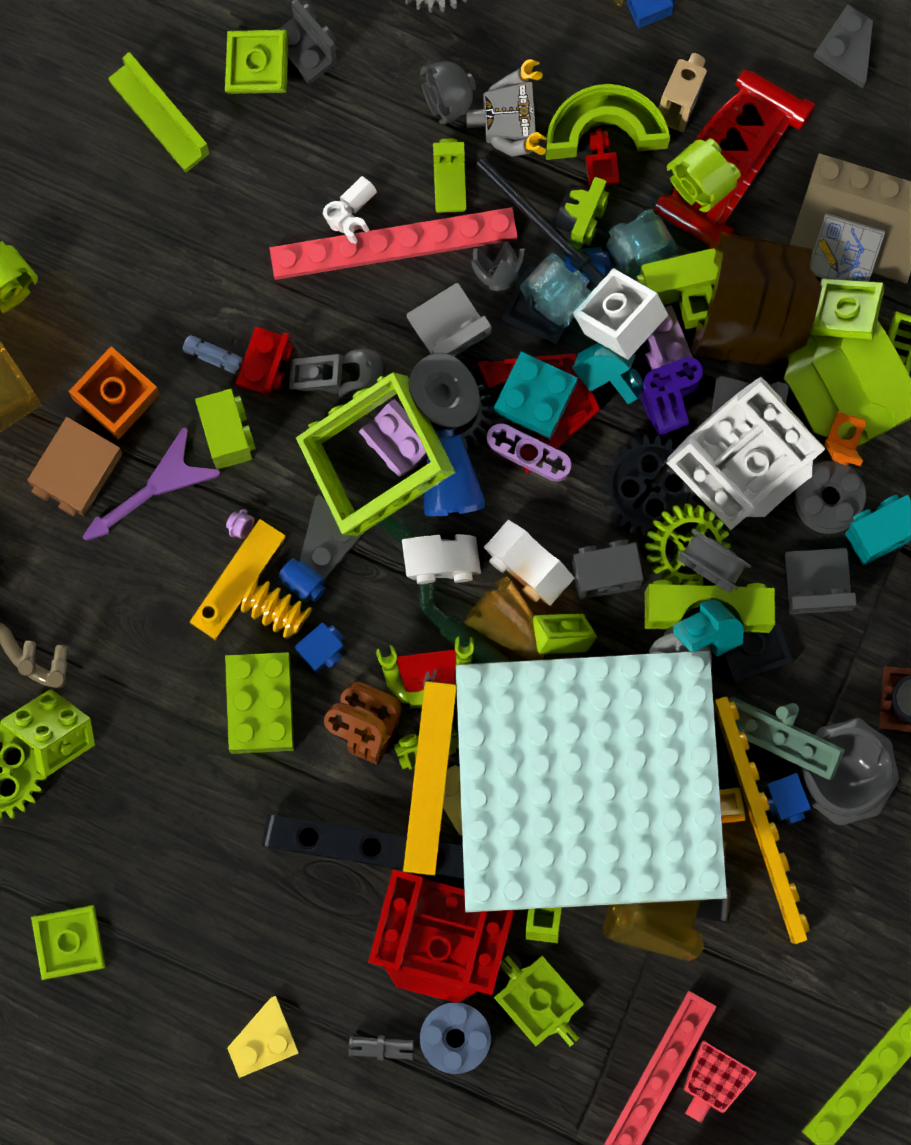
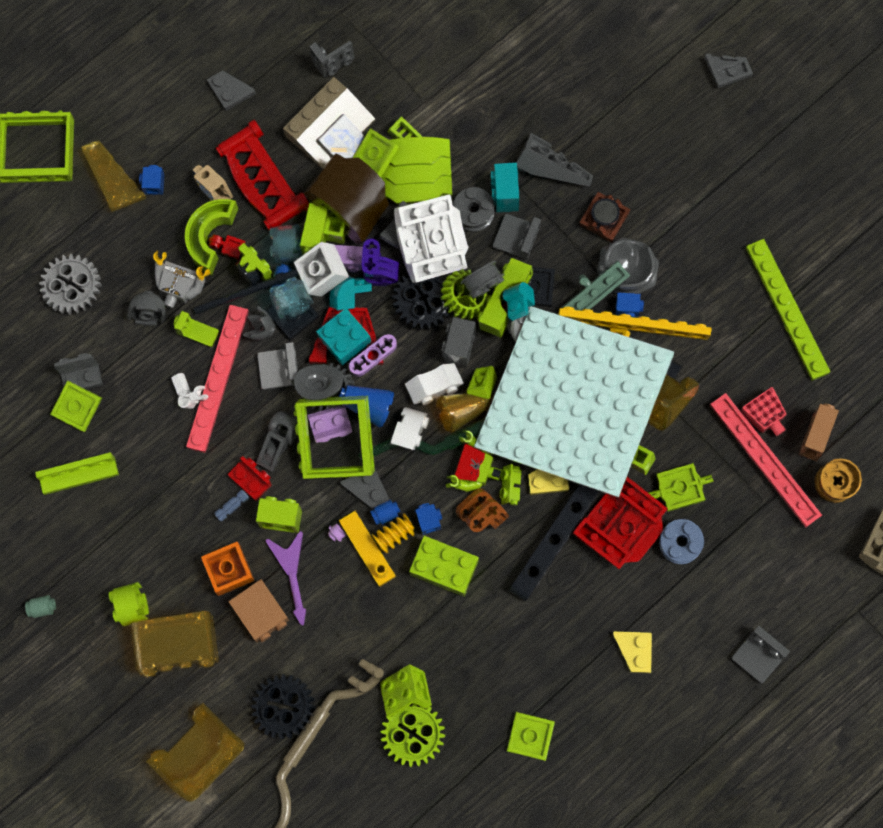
camera: 60 degrees left, 5 degrees down
dark grey pin [349,1035,415,1061] -> none
yellow tile [403,681,457,876] -> none
lime brick [667,138,741,212] -> none
orange bracket [824,411,867,466] -> none

